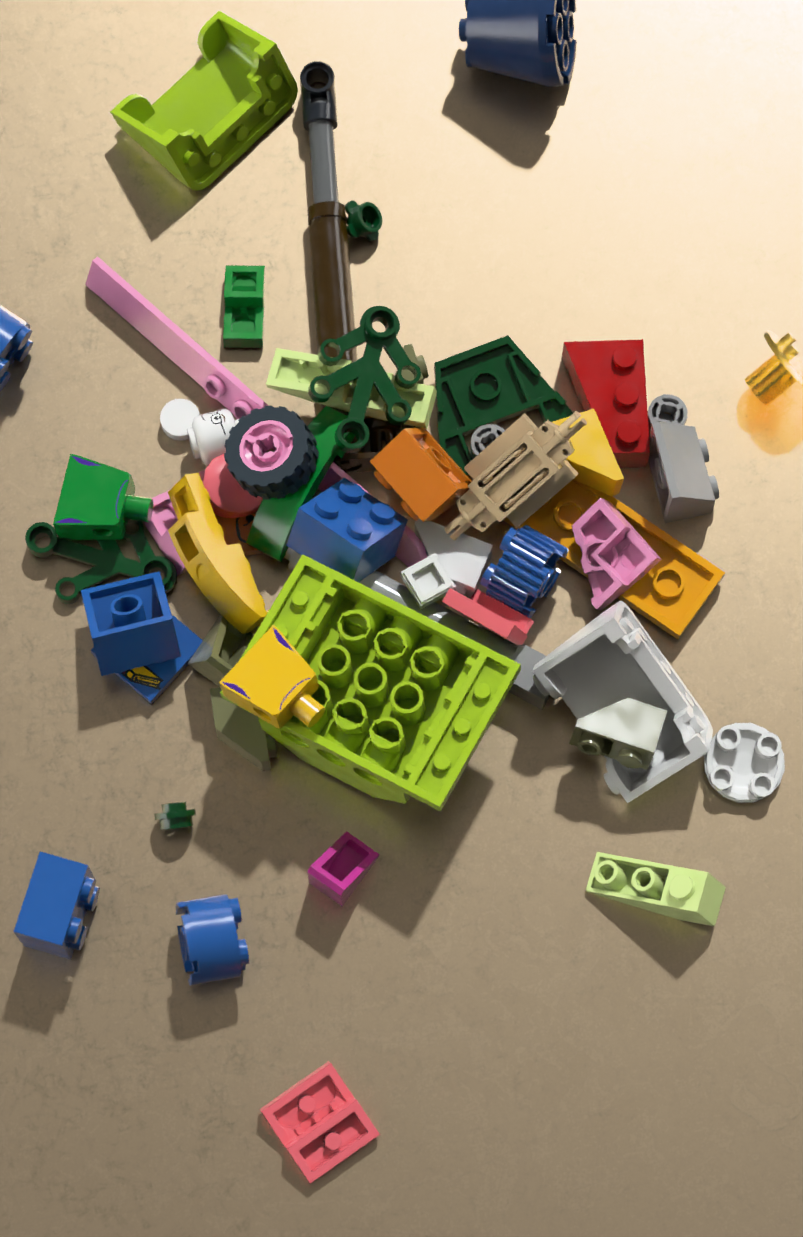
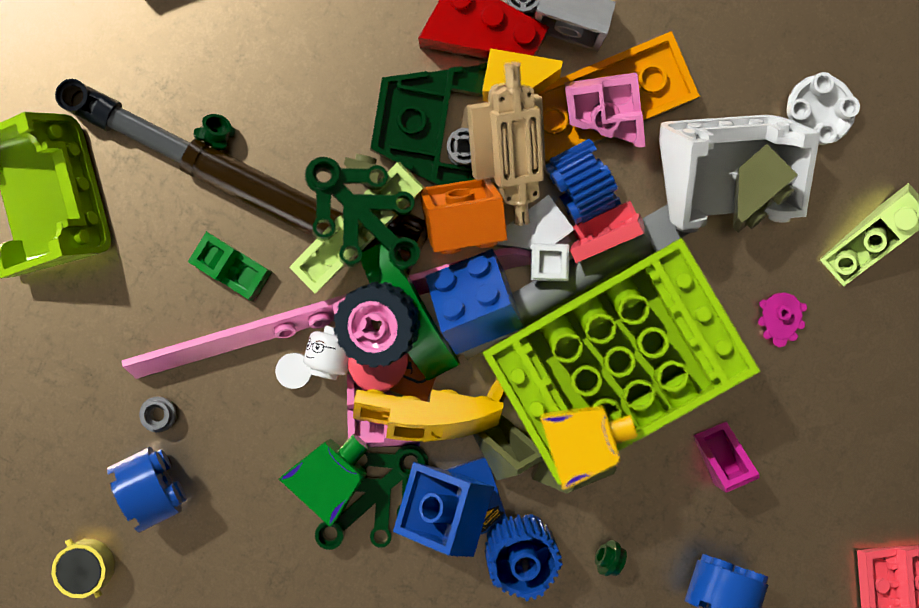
camera: 60 degrees left, 15 degrees up
none -> light grey plate [139,396,176,432]
none -> blue brick [484,514,563,601]
none -> dark pink piece [758,292,807,348]

